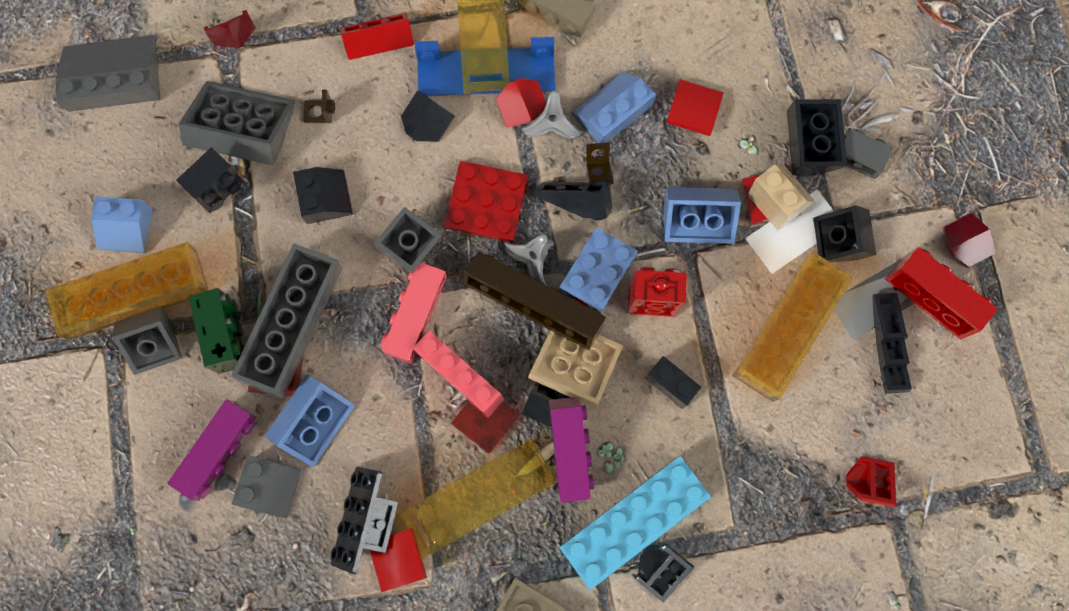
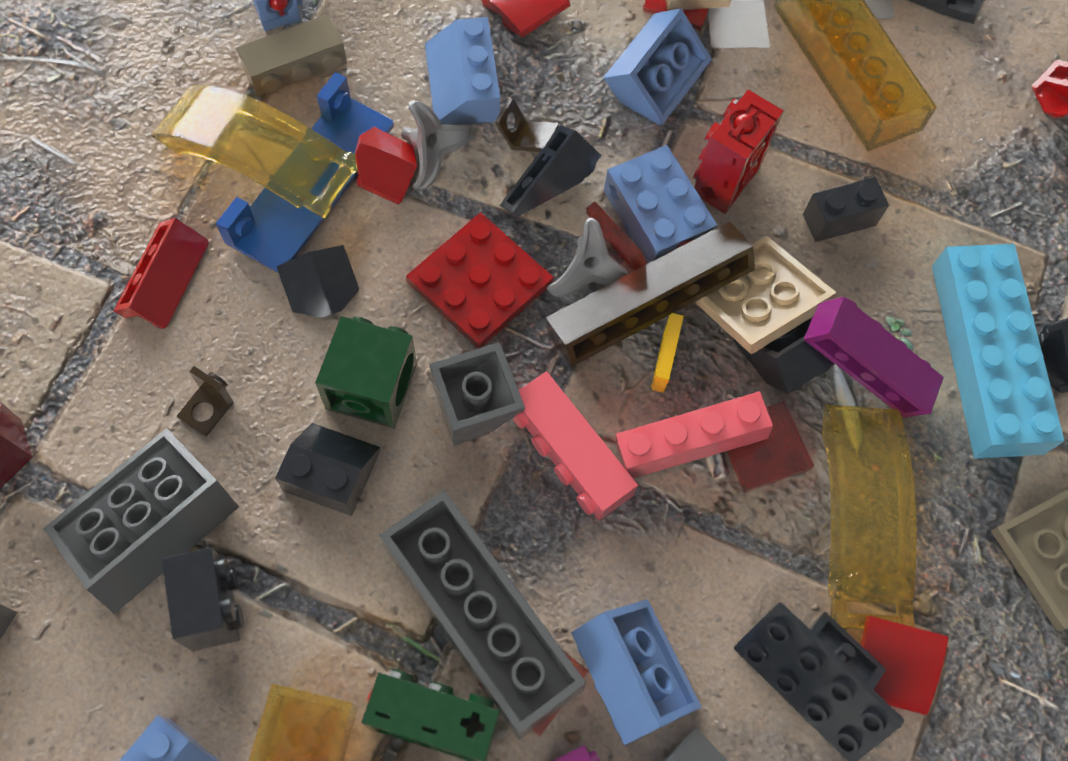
camera: 60 degrees left, 10 degrees down
none -> dark green brick [315,316,417,429]
none -> clear red tile [586,201,648,271]
none -> yellow tile [651,313,684,393]

